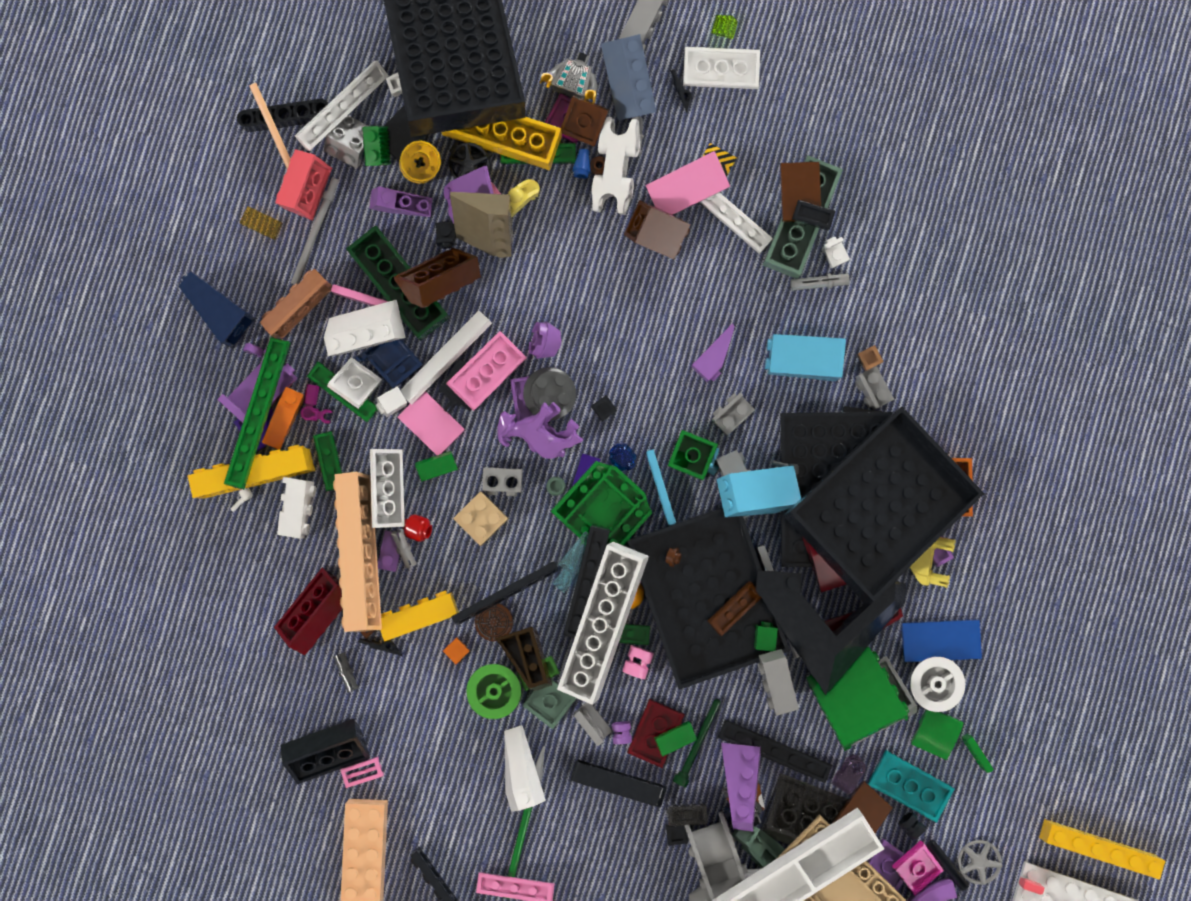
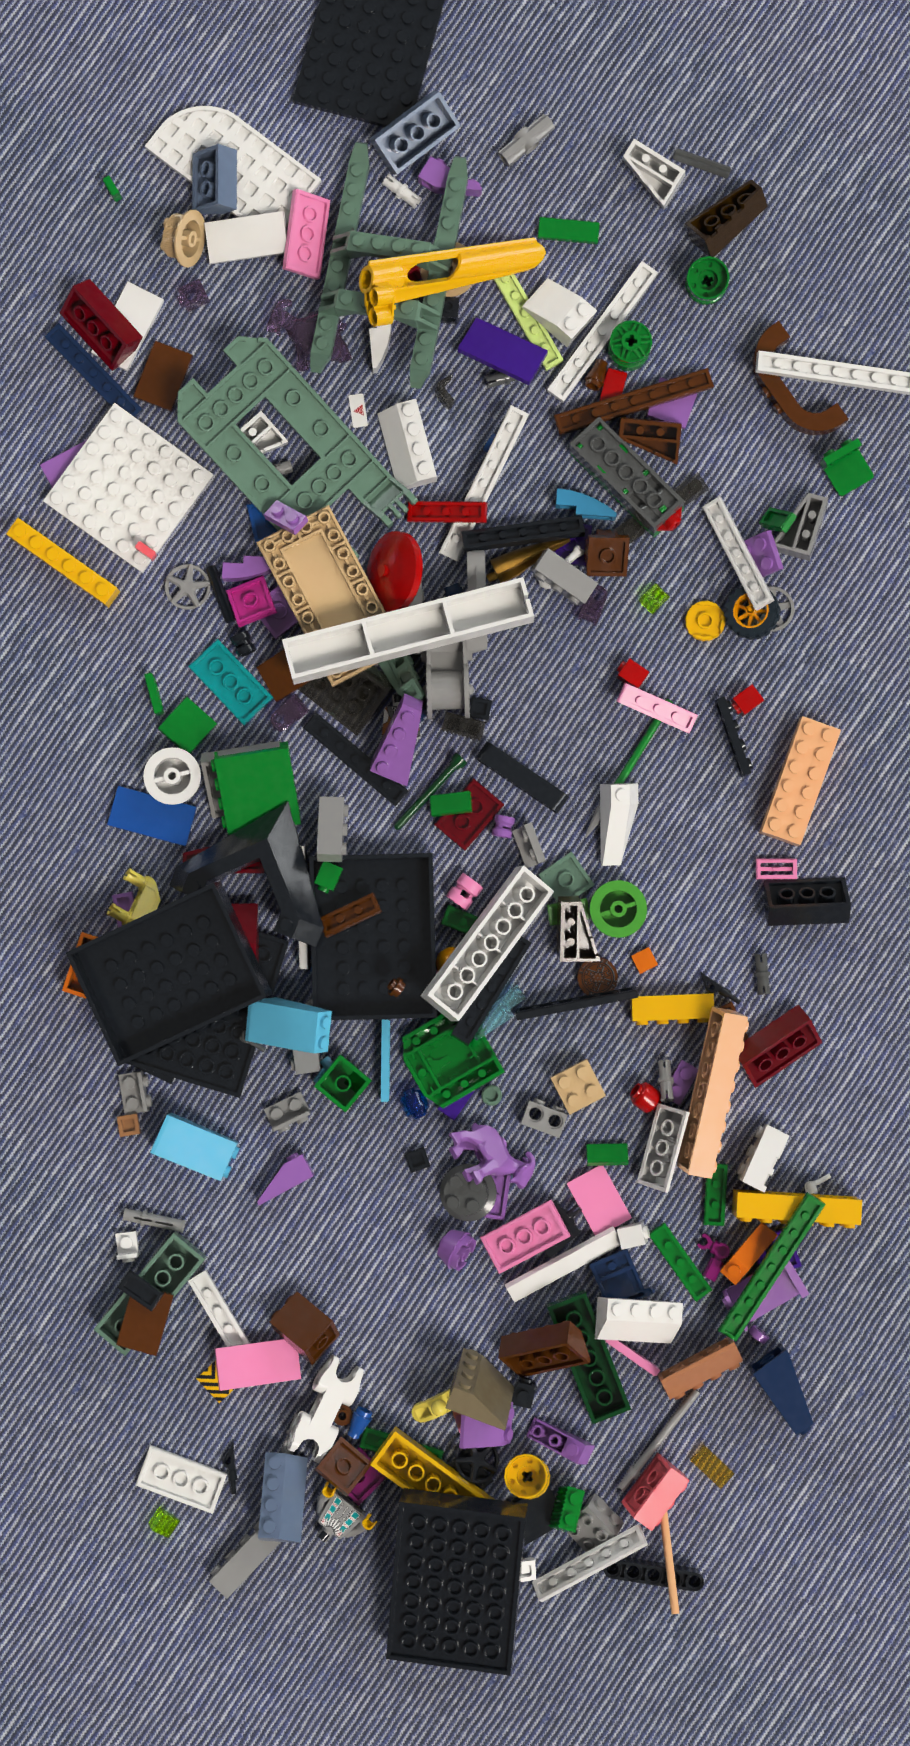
camera: 165 degrees left, 0 degrees up
white plate [327,357,382,409] -> none

